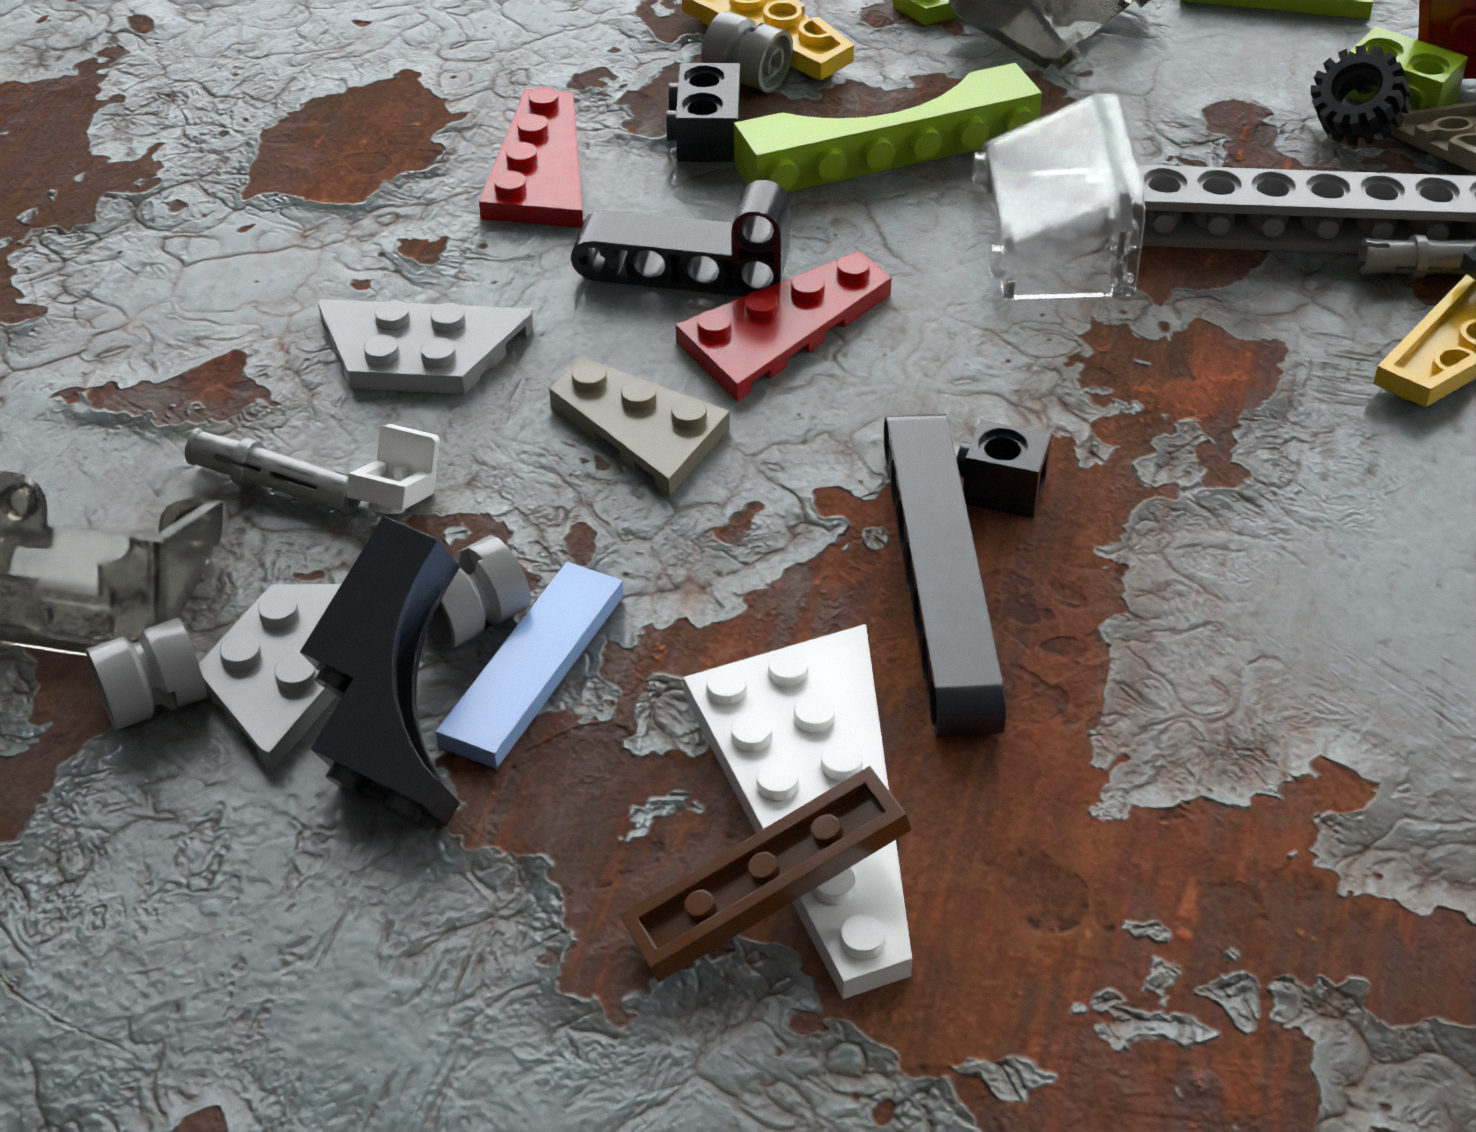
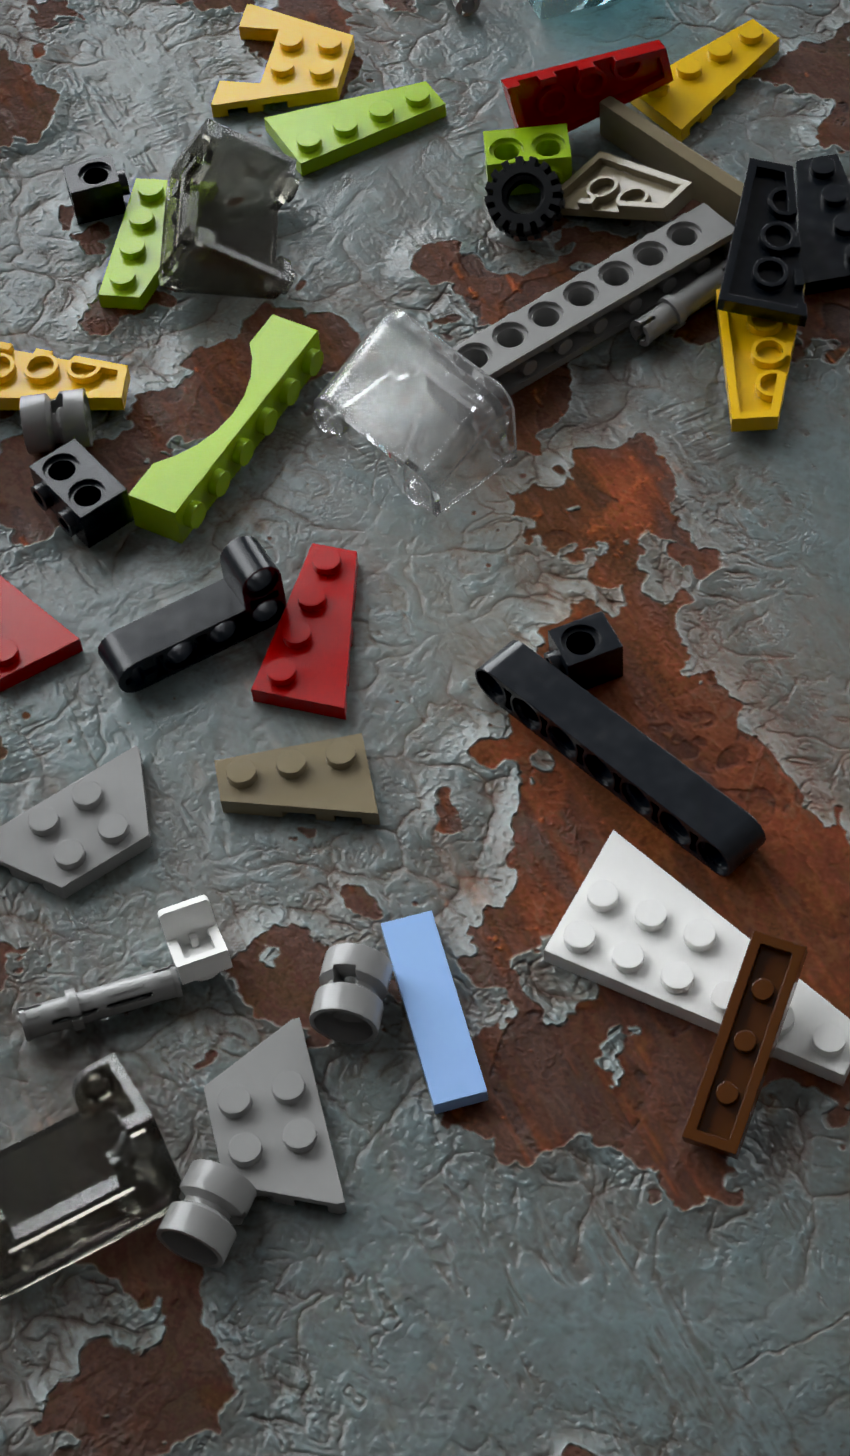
camera: 35 degrees left, 10 degrees up
black arch [300,516,460,827] -> none

